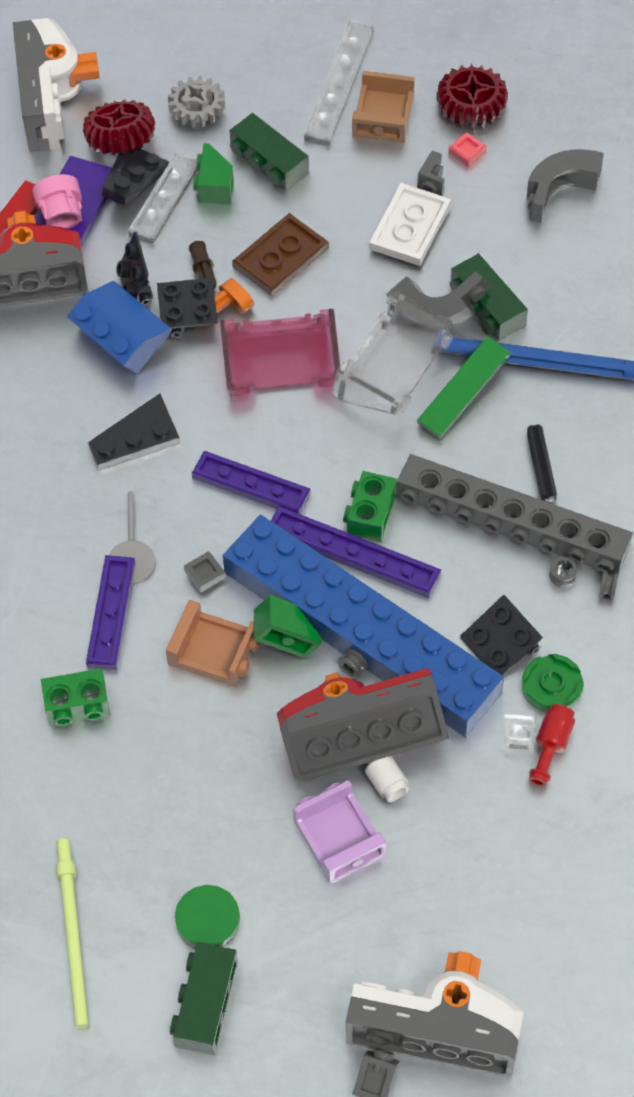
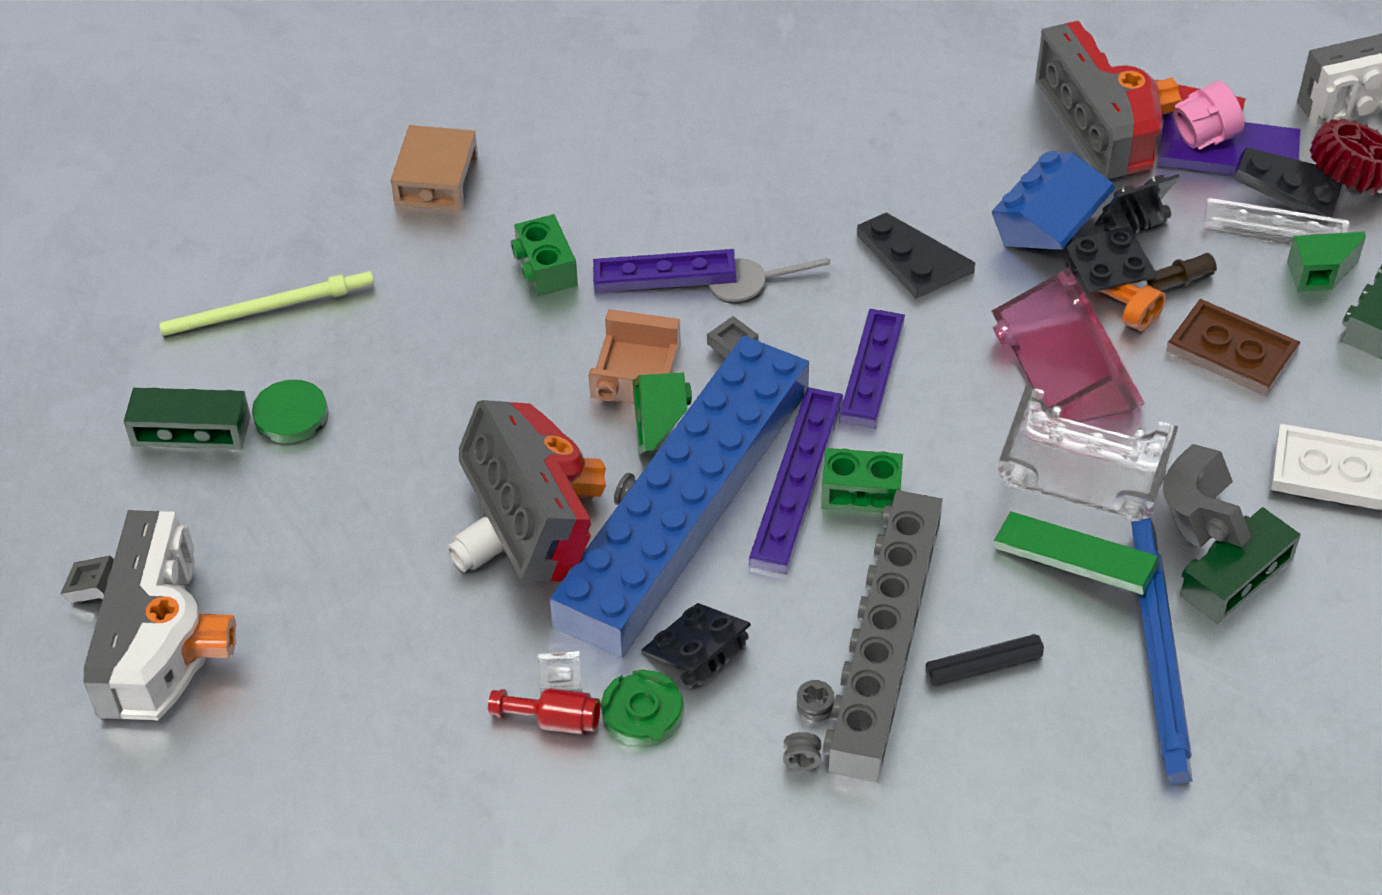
camera: 80 degrees right, 10 degrees down
lavender panel [293,780,387,883] -> none

